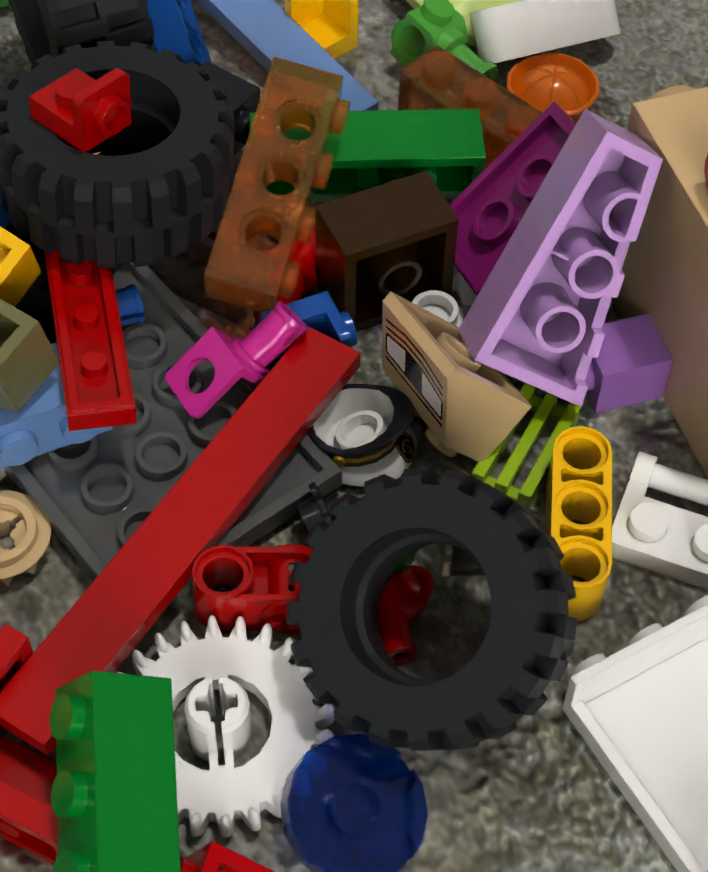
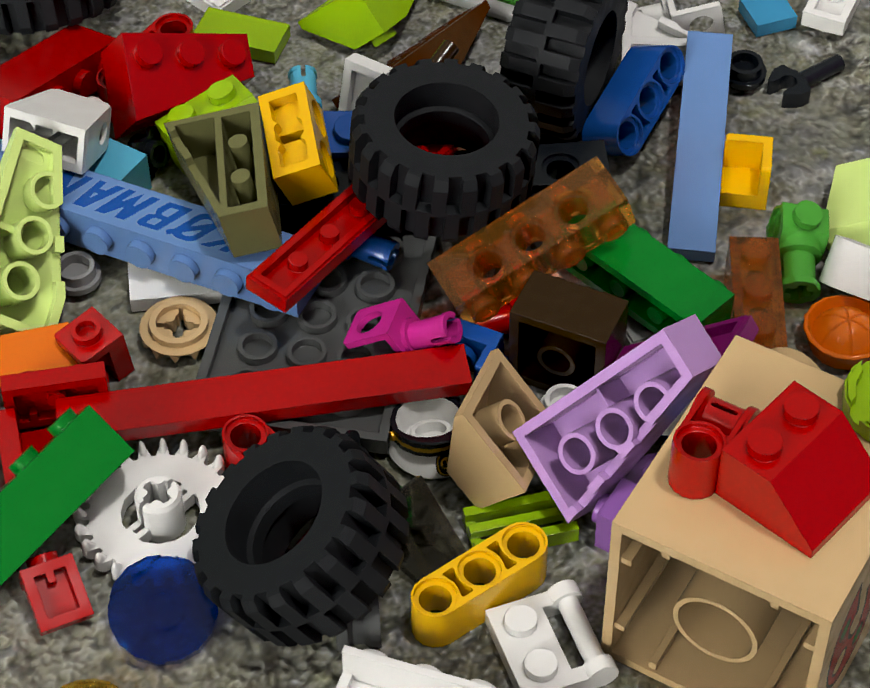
camera: 50 degrees right, 5 degrees down
red bracket [29,68,132,153] -> none

